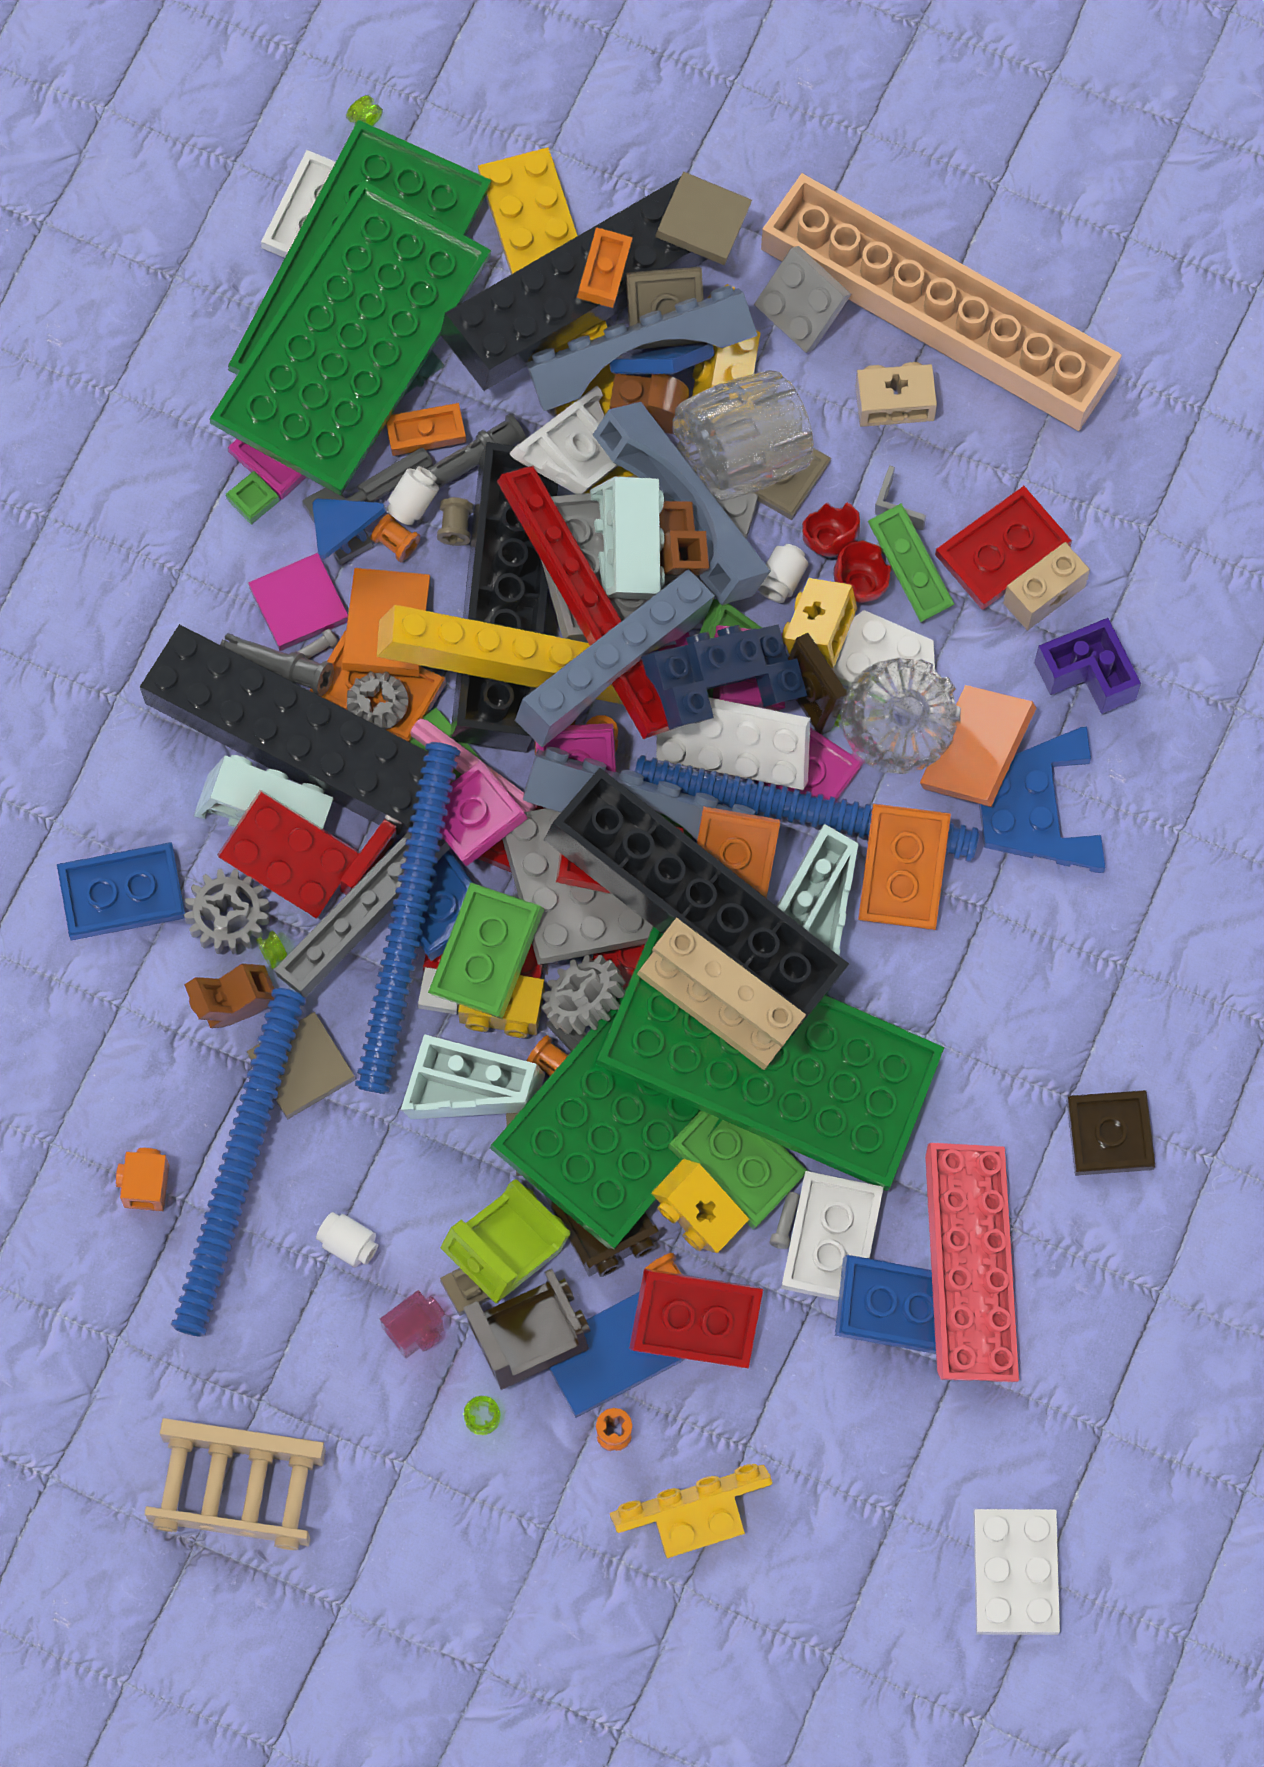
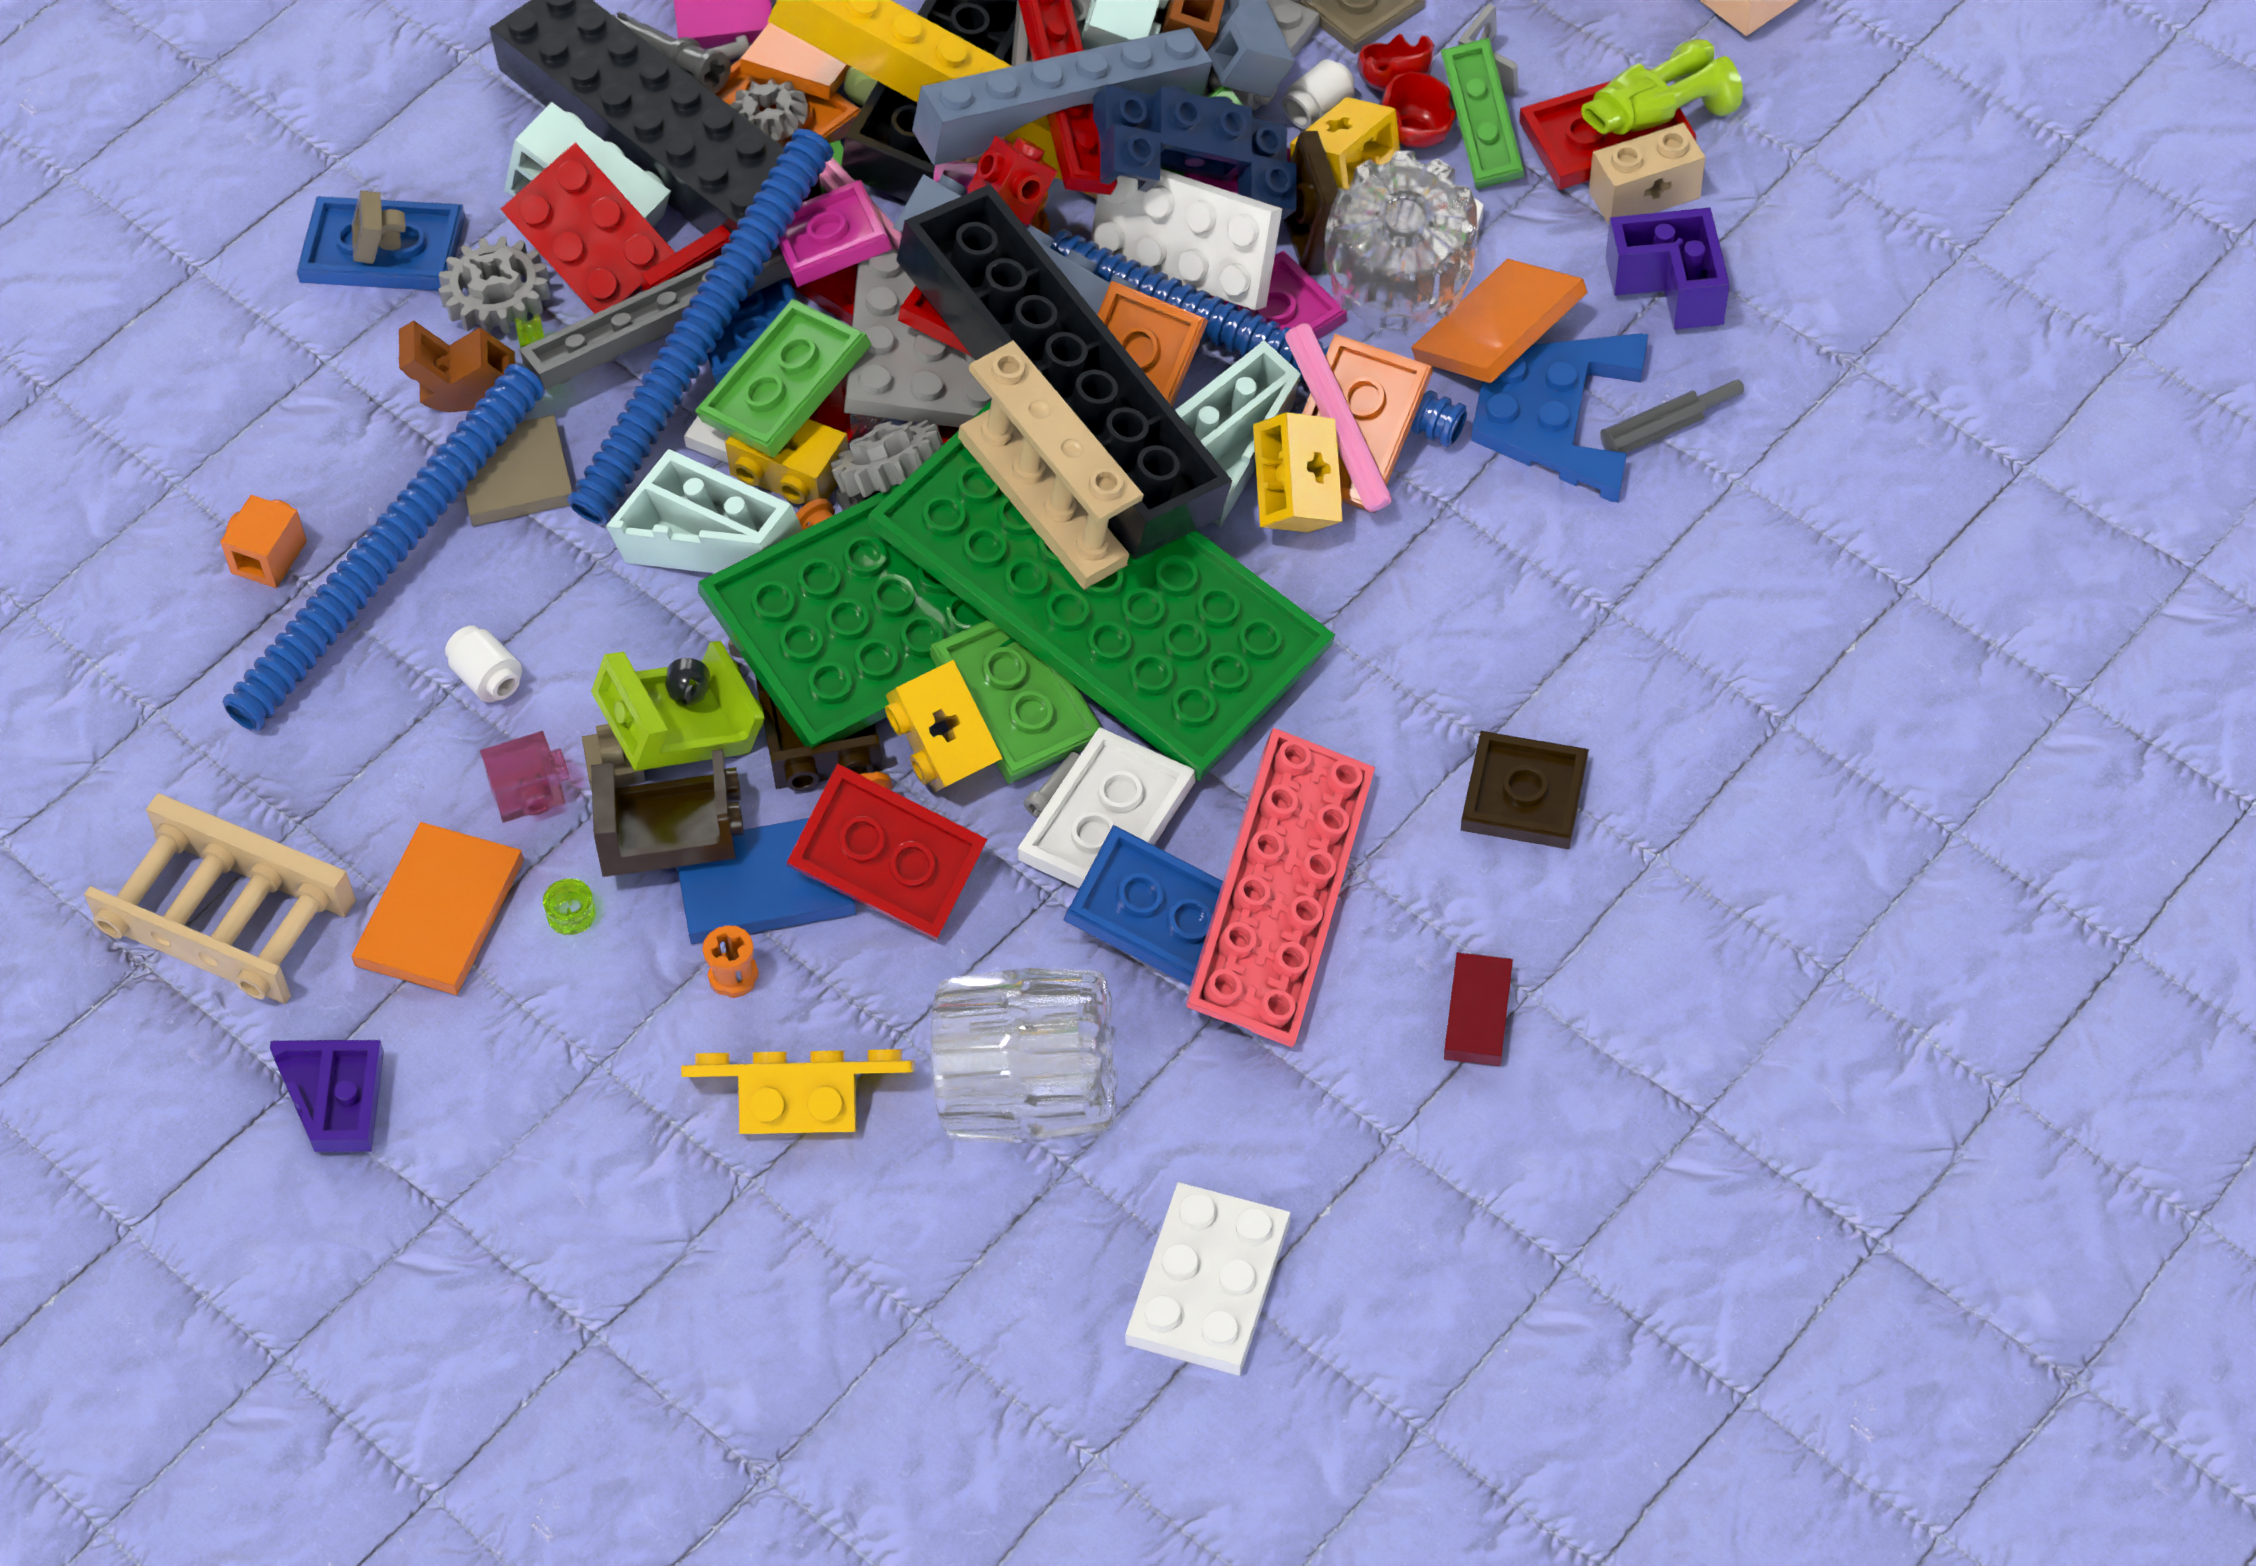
camera: 20 degrees right, 15 degrees down
none -> dark purple wing [270,1040,384,1152]
none -> orange tile [351,822,524,996]
none -> dark tan tile [352,190,405,264]
none -> black hinge [665,658,710,706]
none -> clear wheel [931,968,1118,1143]
none -> red brick [967,135,1058,226]
none -> yellow brick [1253,412,1343,533]
none -> bright pink axle [1285,323,1392,512]
none -> dark red tile [1444,952,1513,1066]
none -> lime piece [1581,39,1743,135]
none -> dark grey axle [1600,379,1744,453]

